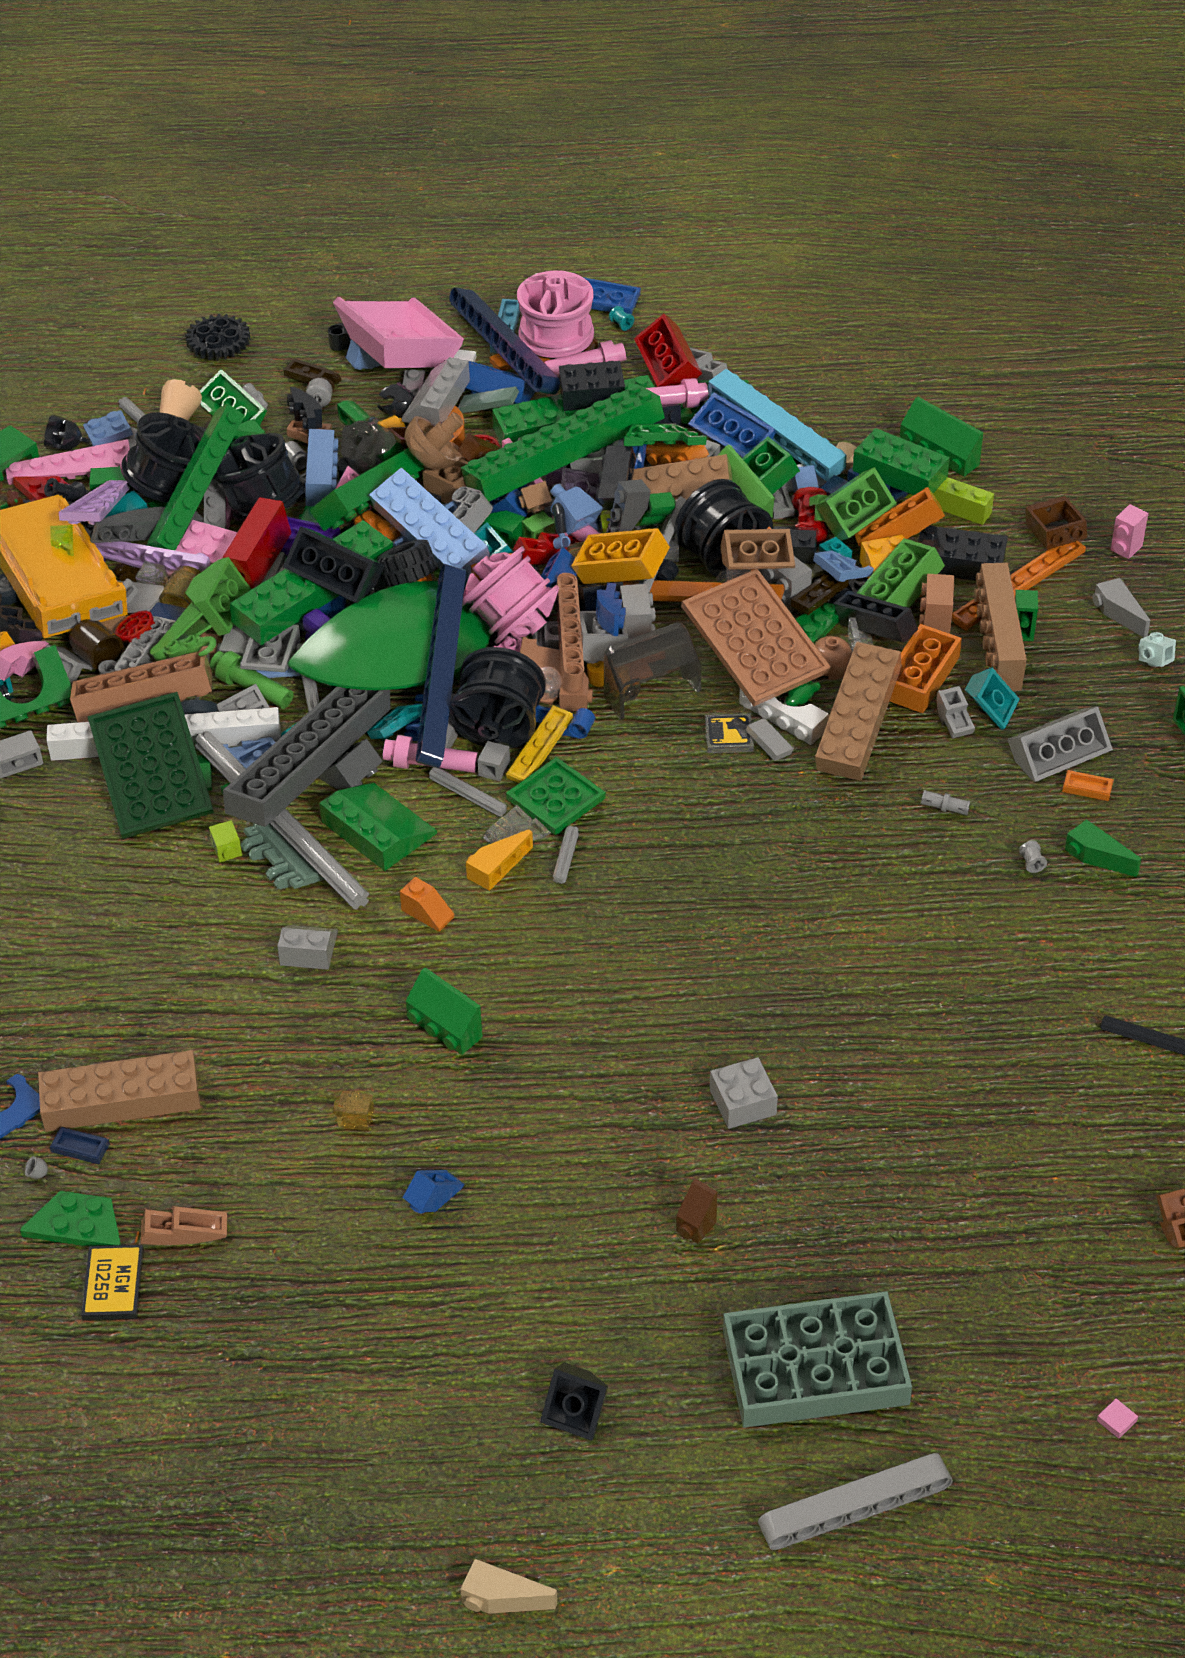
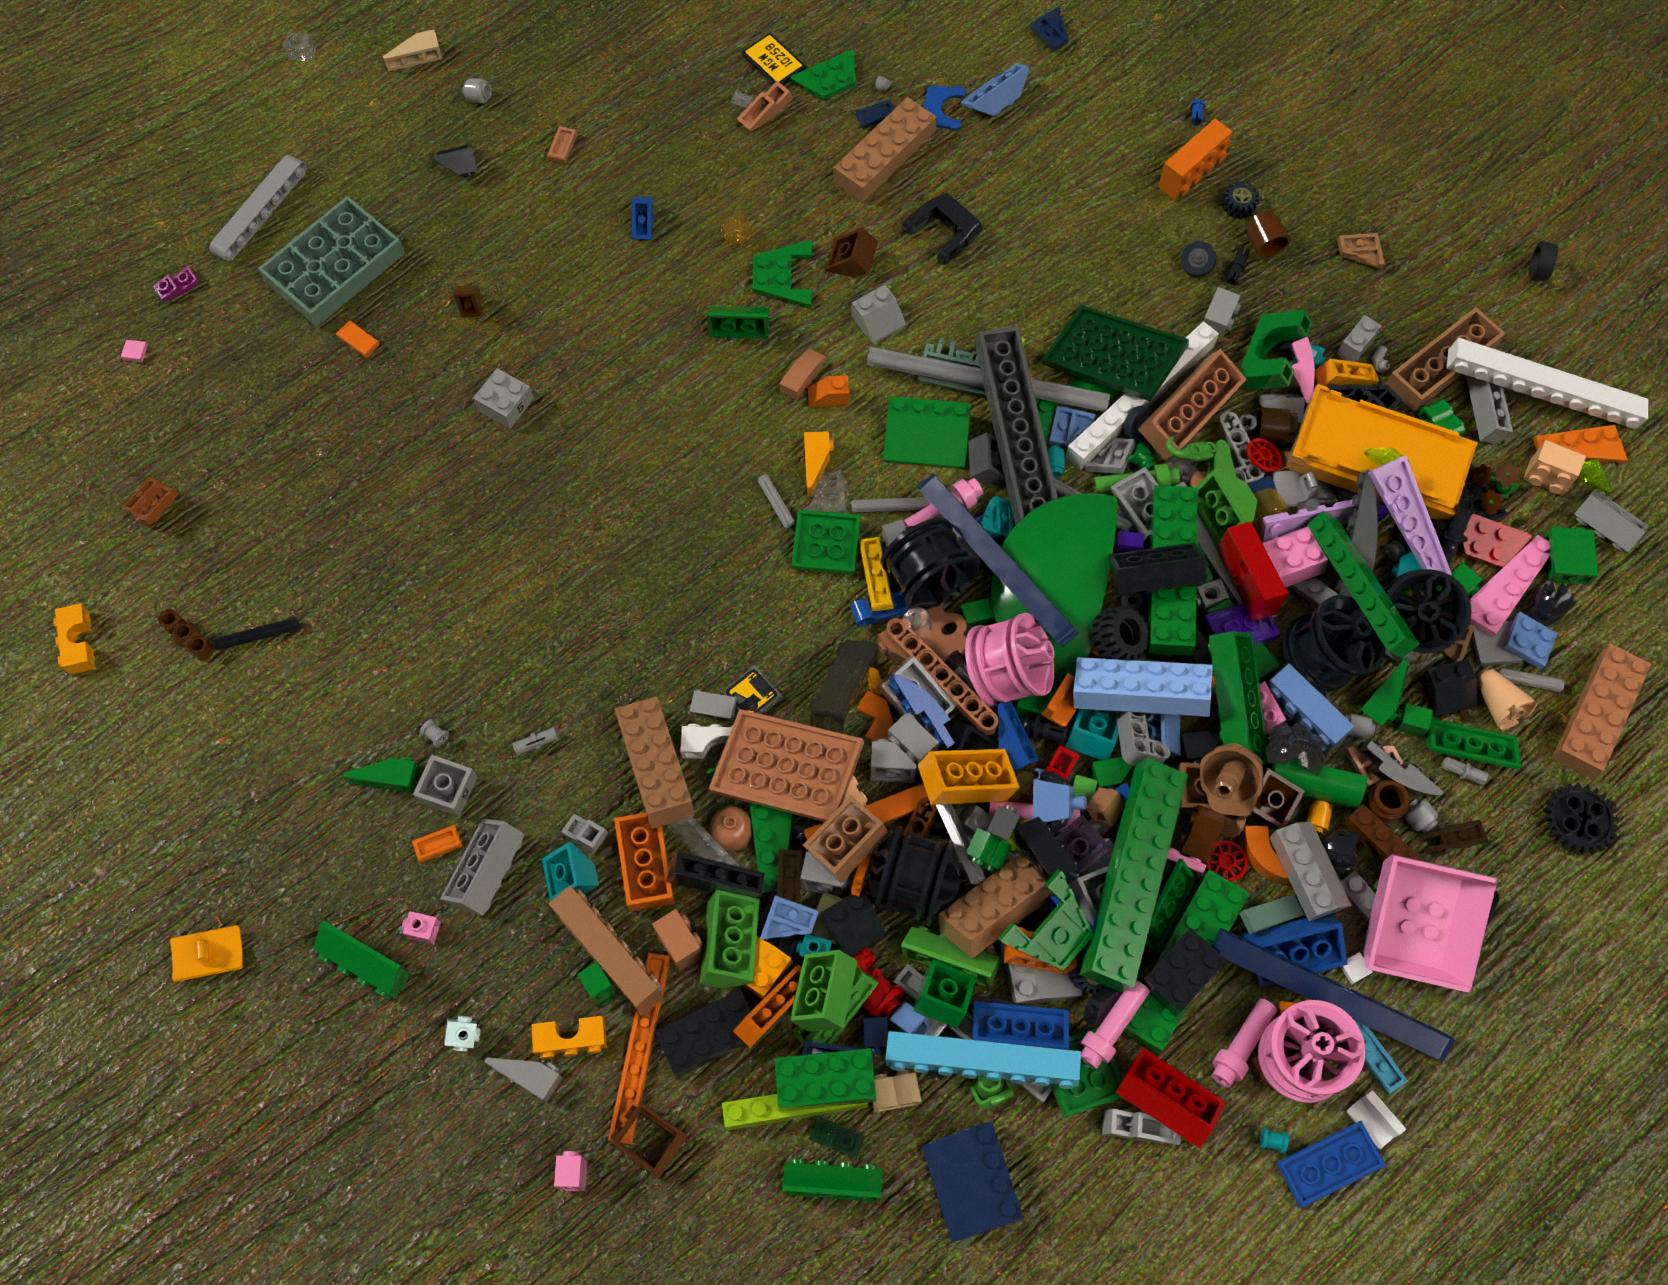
camera: 140 degrees right, 20 degrees up
none -> magenta slope [153,266,201,301]
none -> orange tile [336,320,380,358]
none -> bright pink brick [402,911,441,945]
none -> light grey brick [413,755,477,817]
none -> light grey head [462,78,492,104]
none -> light orange arch [532,1016,607,1059]
none -> nougat tile [547,126,578,164]
none -> clear bush [732,89,755,108]
none -> green wing [752,240,812,309]
none -> nougat slope [779,349,827,400]
none -> reddish brown slope [825,228,878,278]
none -> light grey slope [870,739,916,783]
none -> black connector [902,193,983,265]
none -> reddish brown beam [903,797,939,839]
none -> dark blue slope [921,1121,1024,1243]
none -> green animal [1127,442,1157,471]
none -> reddish brown brick [1341,804,1424,865]
none -> reddish brown piece [1360,780,1410,827]
none -> nougat brick [1552,643,1651,779]

